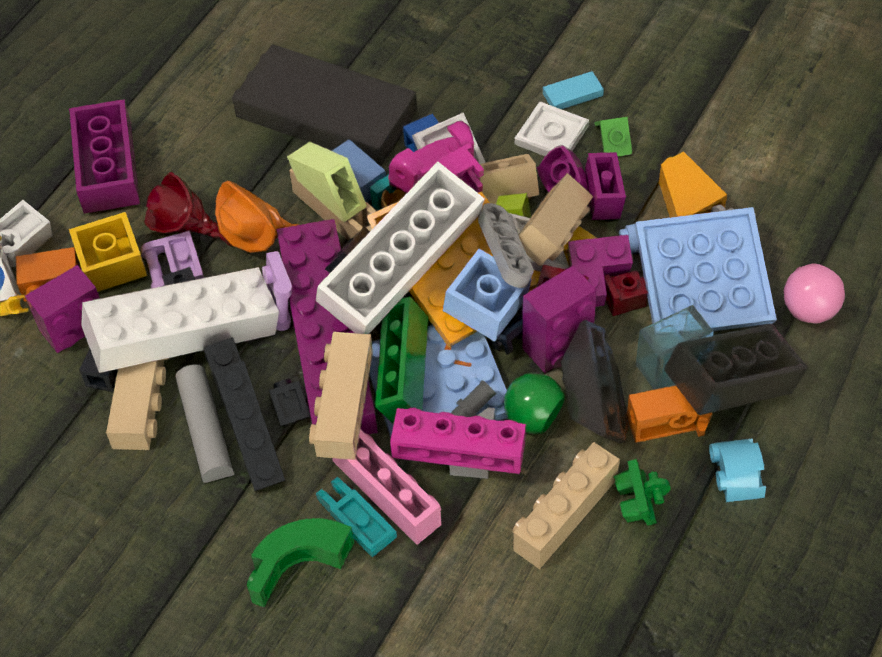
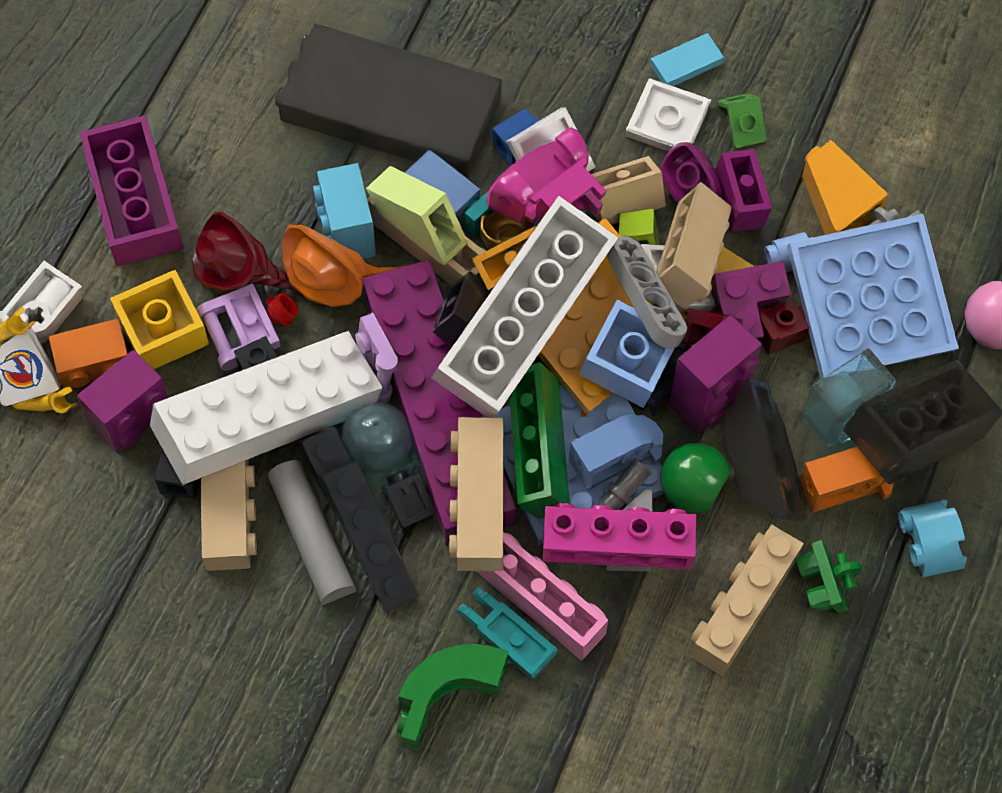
camera: 10 degrees left, 10 degrees up
none -> red plate [266,293,299,326]
none -> medium azure brick [313,163,376,259]
none -> clear light blue helmet [341,402,413,474]
none -> medium blue piece [569,414,663,490]

